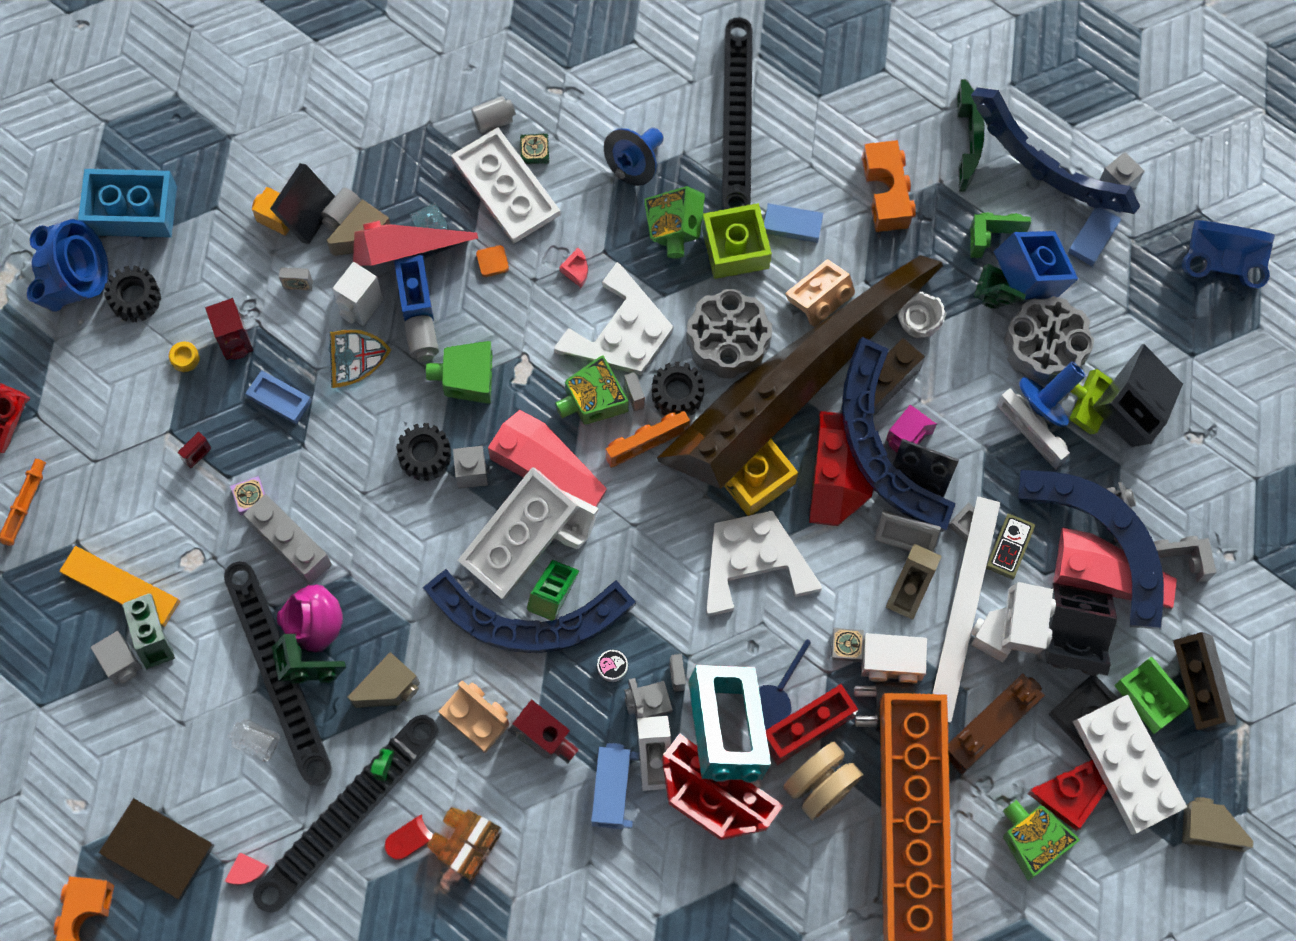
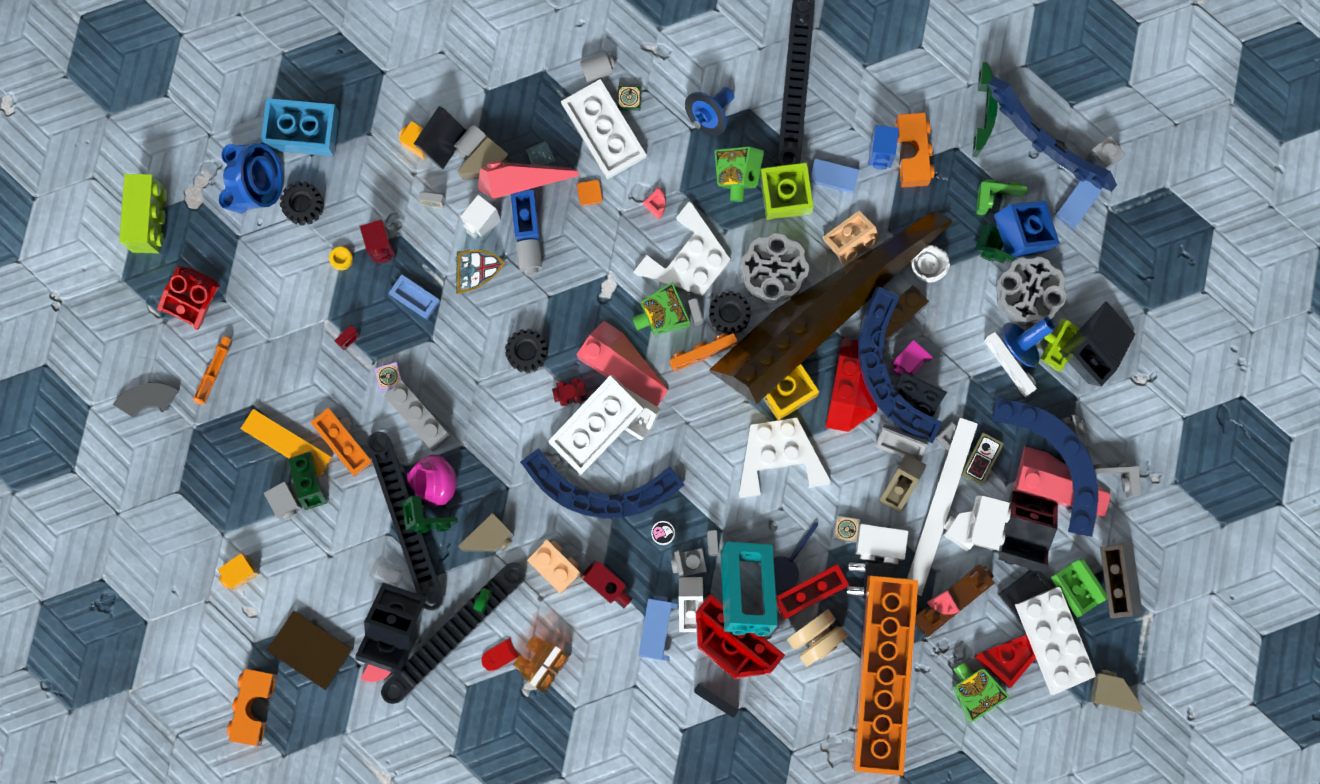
camera: 10 degrees right, 10 degrees up
bright green torso [426,341,493,403] -> none
light grey brick [453,446,488,489] -> none
green slope [527,560,579,621] -> none
blue piece [1182,220,1275,288] -> none
none -> light orange brick [217,553,259,590]
none -> orange plate [310,408,373,477]
none -> black bracket [355,582,428,675]
none -> dark red piece [552,379,587,406]
none -> black tile [694,684,739,718]
none -> blue brick [868,125,899,170]
none -> coral tile [926,590,960,615]

